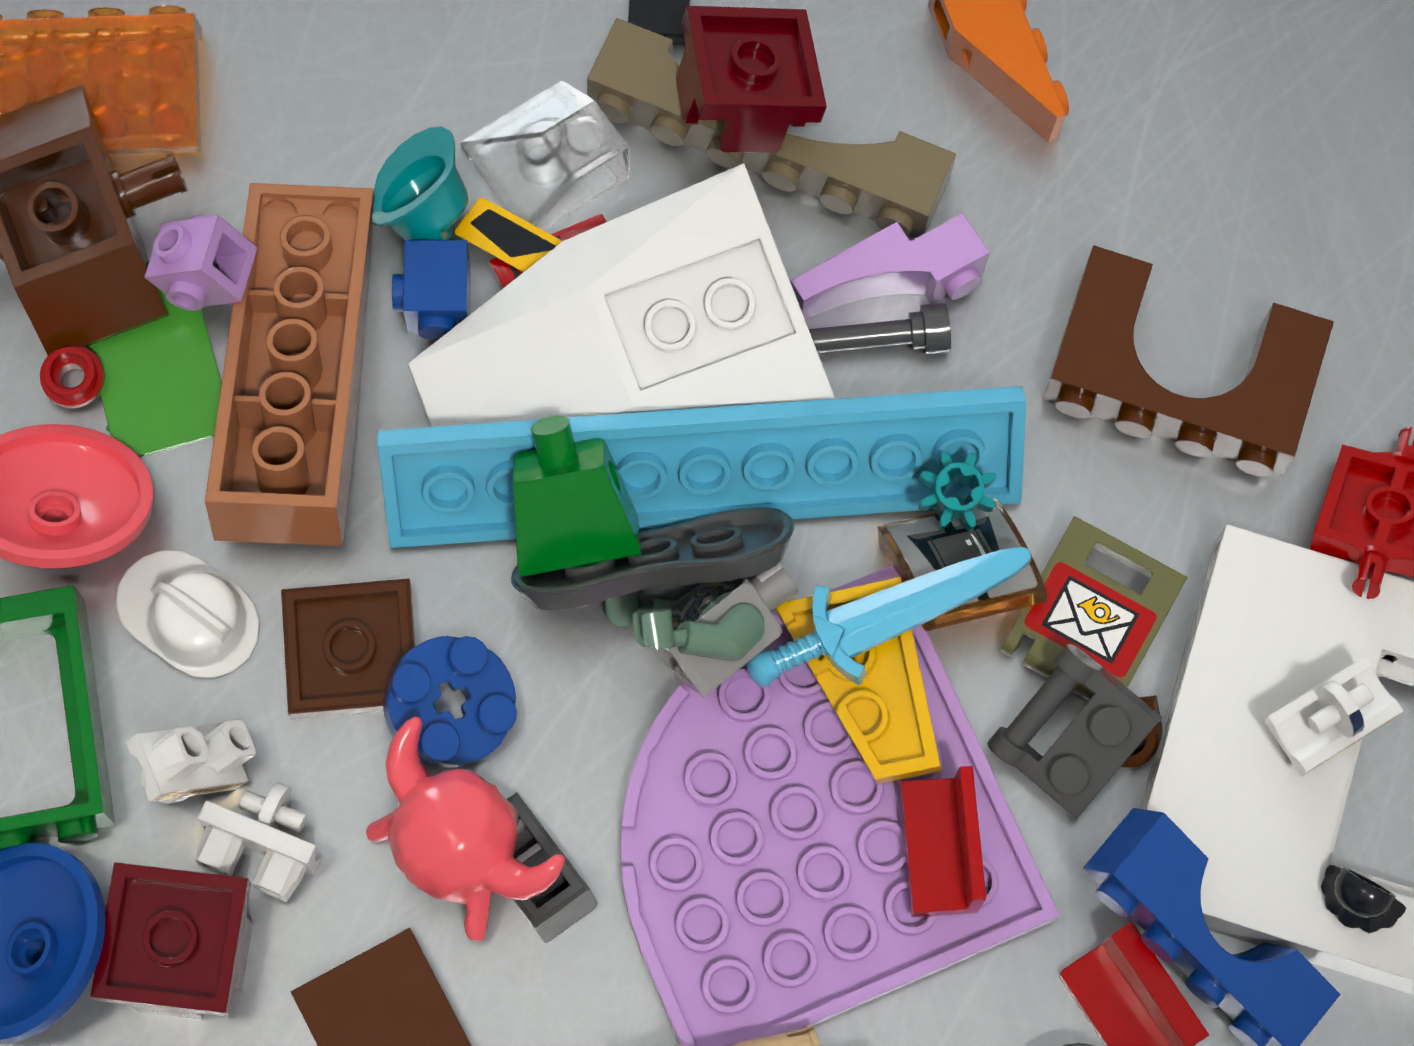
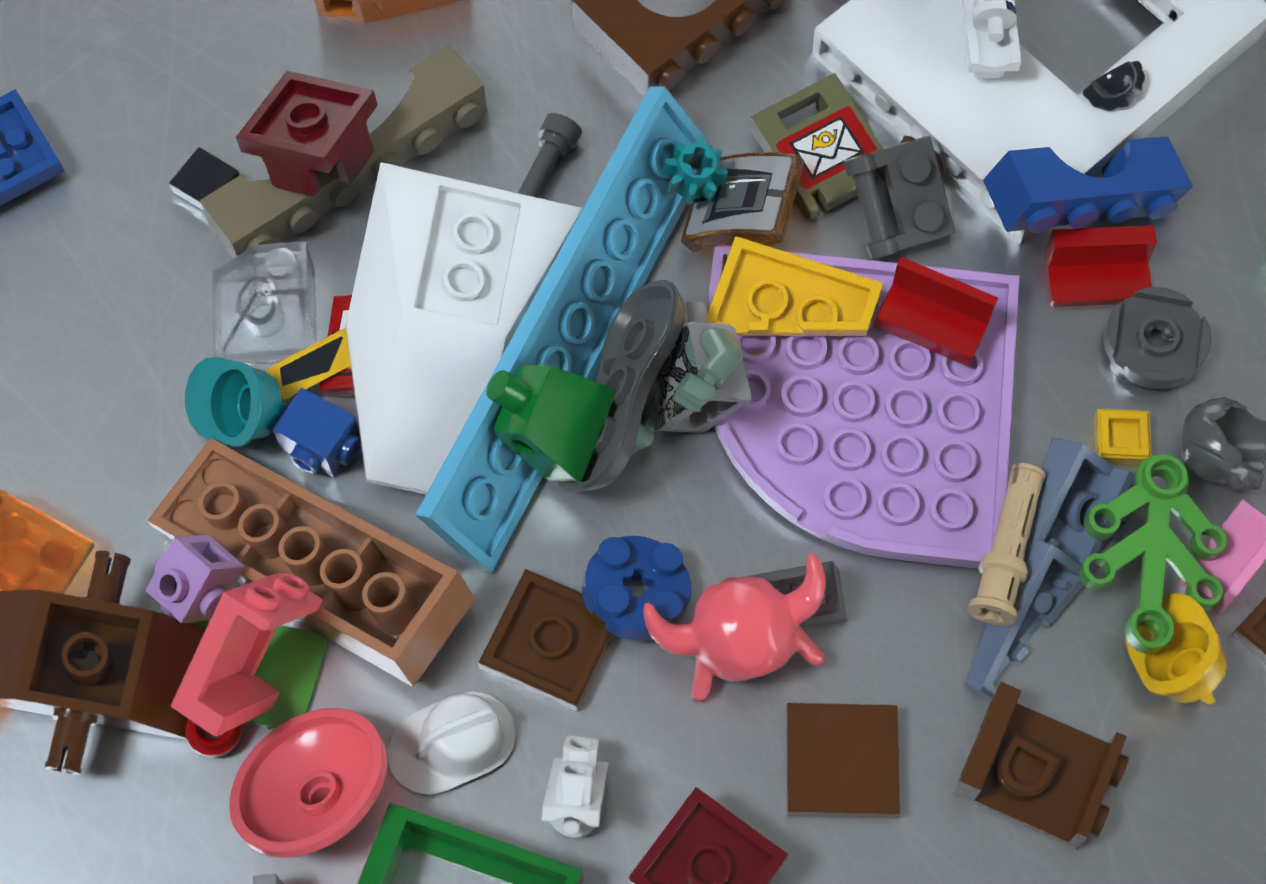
camera: 55 degrees left, 5 degrees down
white hips [195,782,322,902] -> none
medium azure sword [746,547,1031,687] -> none
lavender slope [790,213,990,321] -> none
none -> coral panel [171,572,323,737]

